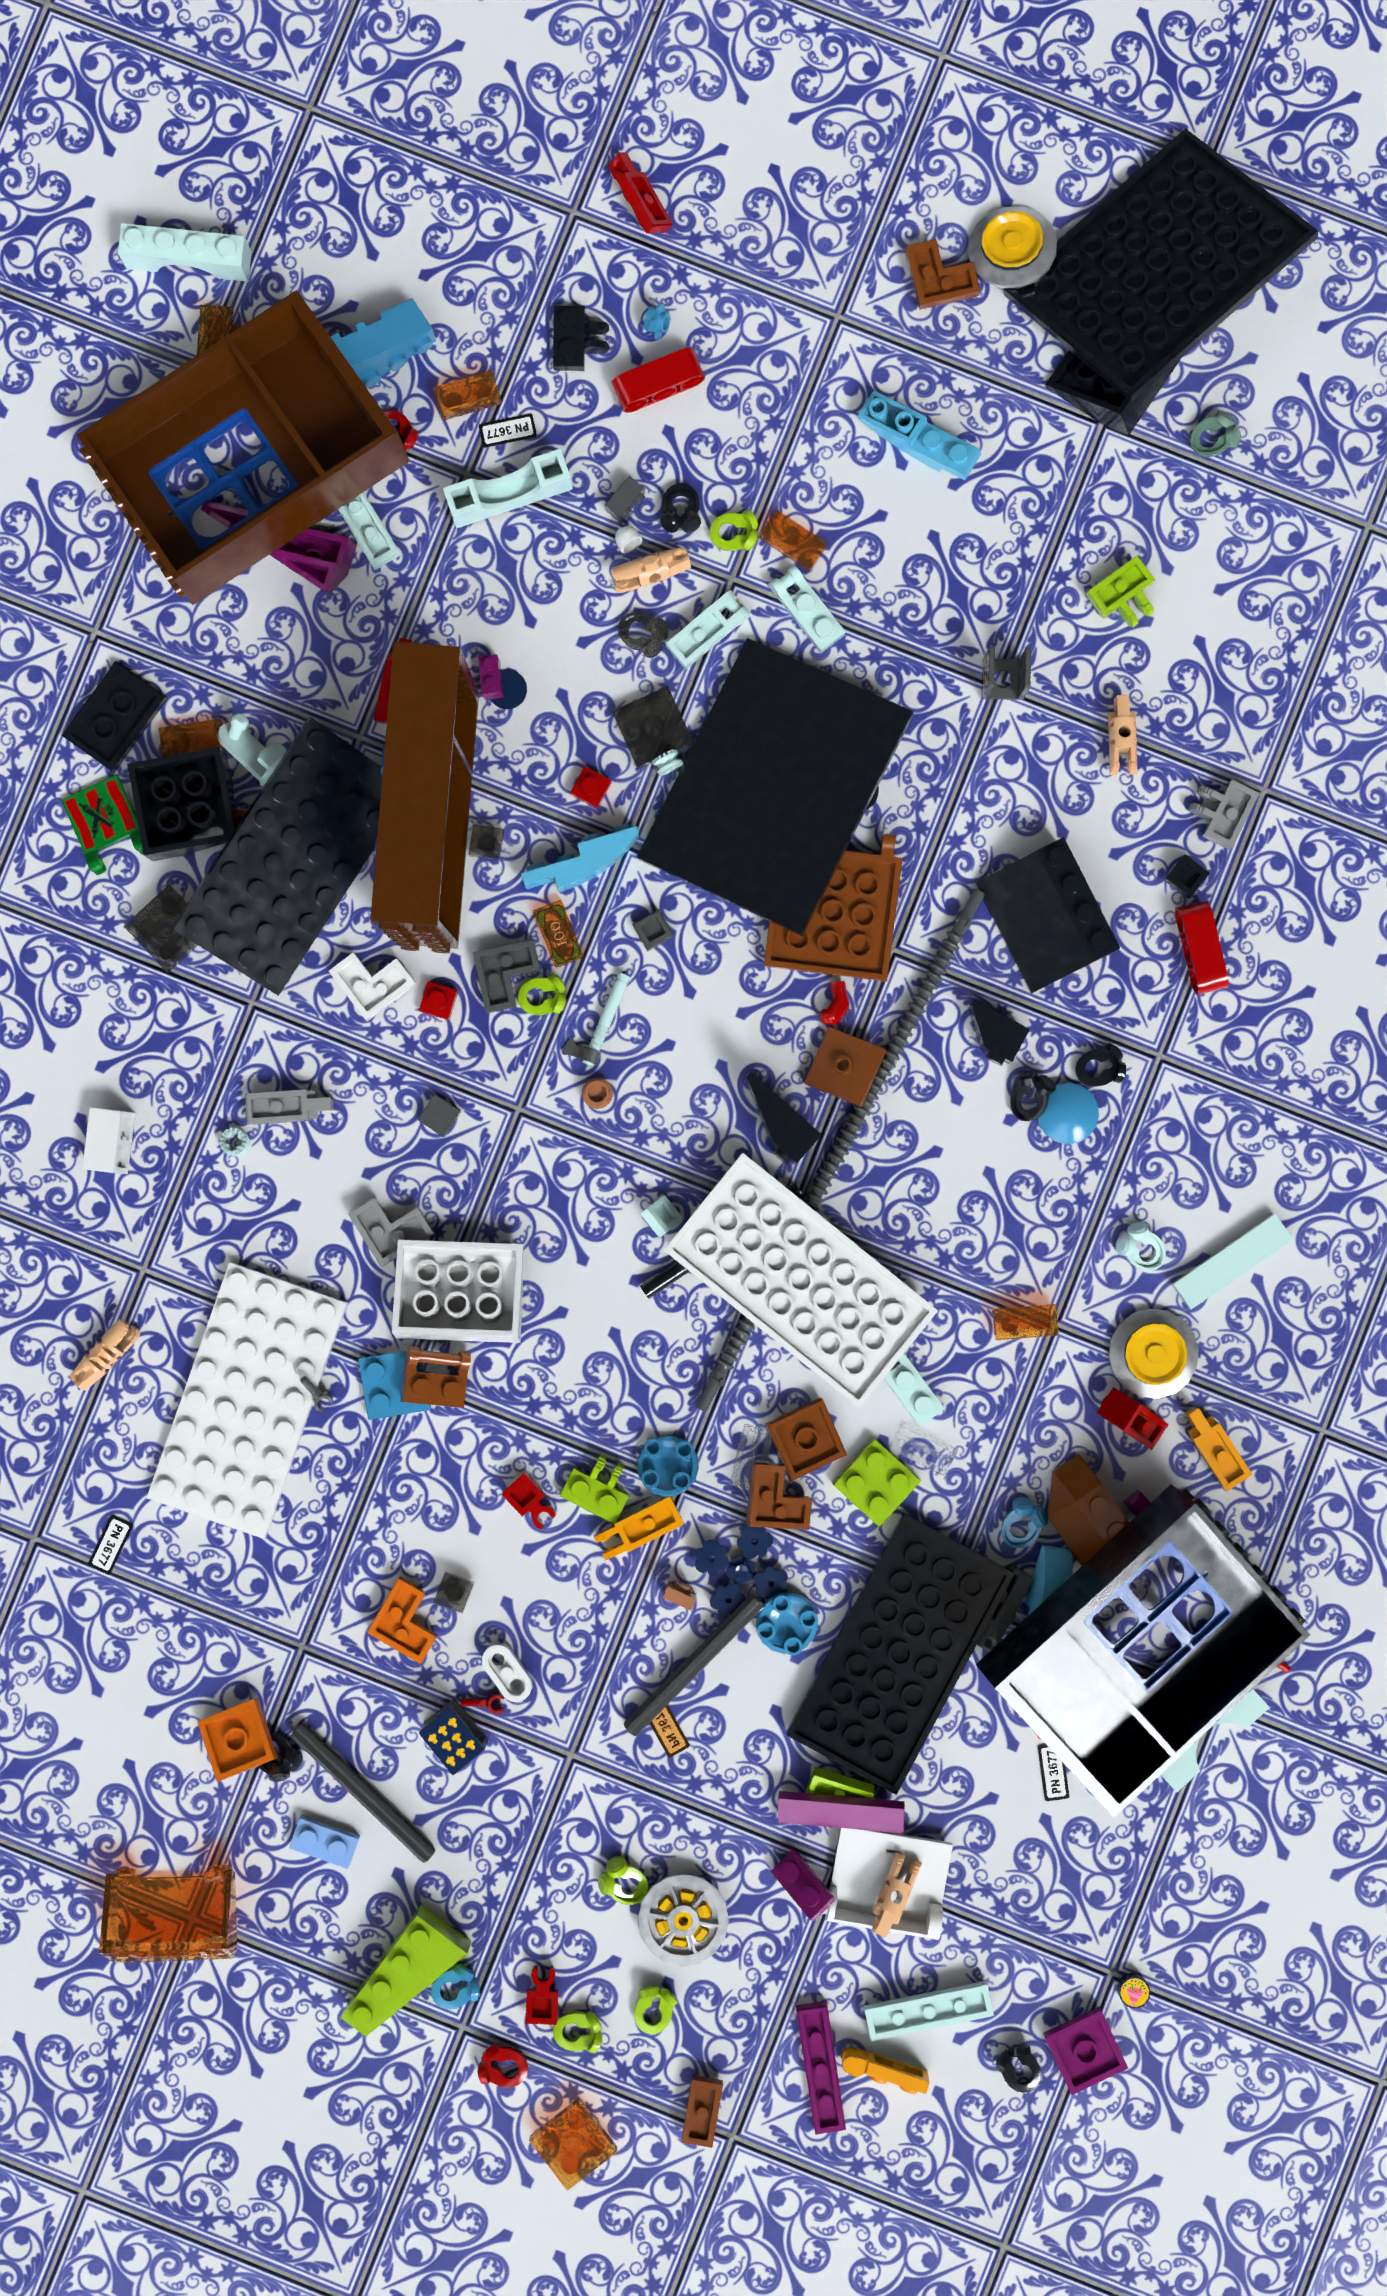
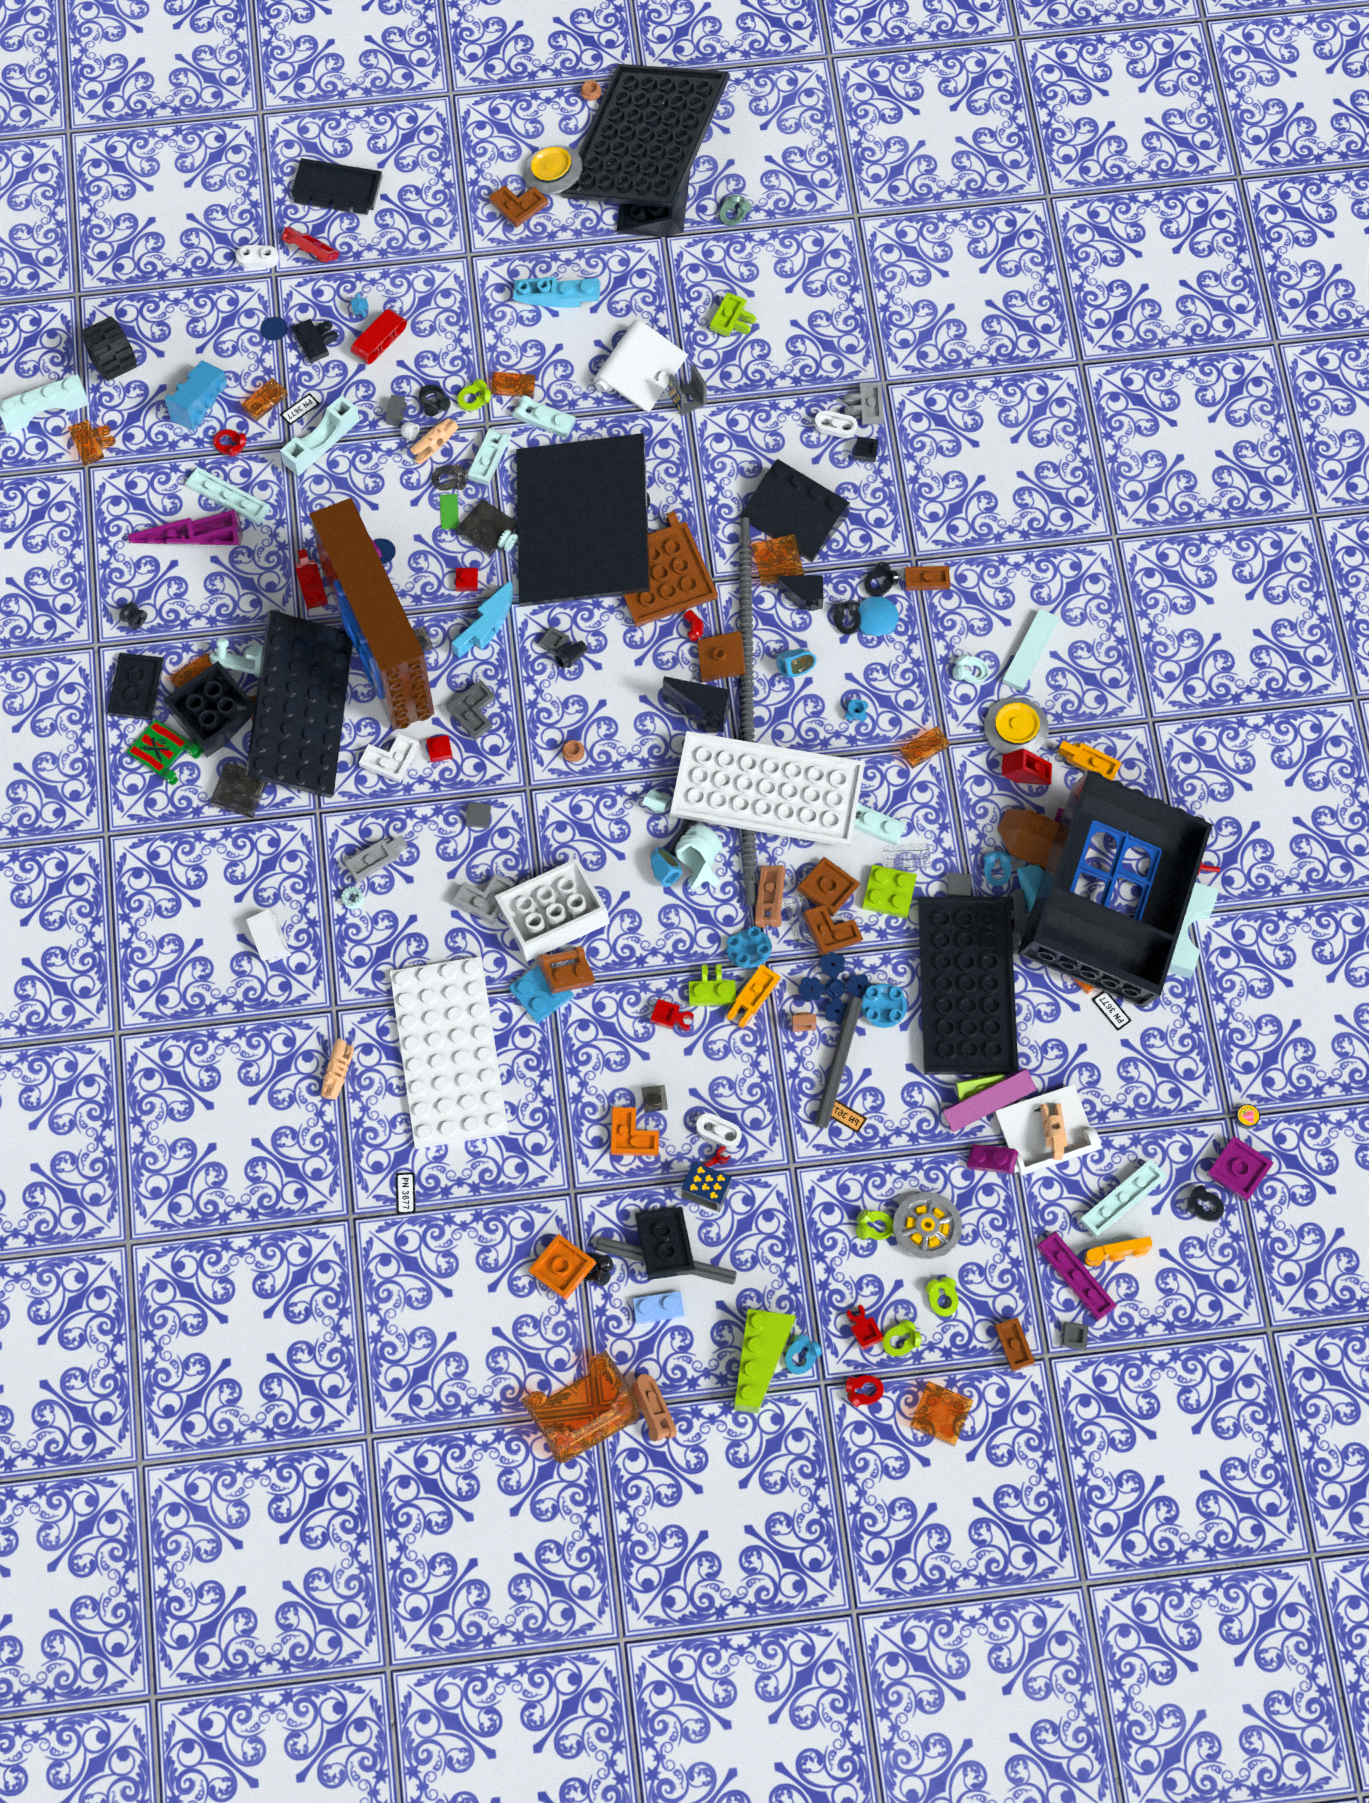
camera: 30 degrees left, 20 degrees down
reddish brown panel [77,290,410,605] -> none
dark grey hand [300,1376,333,1412] -> none
lime piece [518,973,567,1015] -> none
clear orange tile [533,900,584,969] -> none
light aqua piece [562,973,630,1067] -> none
light nougat hinge [1108,695,1138,775] -> none
red beam [1175,901,1229,995] -> none
none -> black wheel [82,316,137,381]
none -> black wheel [119,602,147,630]
none -> white plate [236,245,279,268]
none -> dark blue sticker [260,317,288,341]
none -> black hinge [291,158,383,215]
none -> bright green sticker [440,494,459,529]
none -> black cone [554,640,588,669]
none -> nougat plate [581,80,601,101]
none -> white door [593,320,688,413]
none -> nougat plate [632,1374,677,1442]
none -> black tile [635,1207,695,1280]
none -> dark azure rock [650,847,683,887]
none -> light aqua piece [675,825,723,889]
none -> clear orange plate [752,534,804,587]
none -> nougat plate [755,865,786,928]
none -> dark azure rock [776,648,817,678]
none -> white plate [815,410,858,438]
none -> dark azure plate [845,699,868,722]
none -> dark orange plate [904,566,950,591]
none -> dark grey tile [947,873,972,897]
none -> dark grey tile [1061,1322,1089,1351]

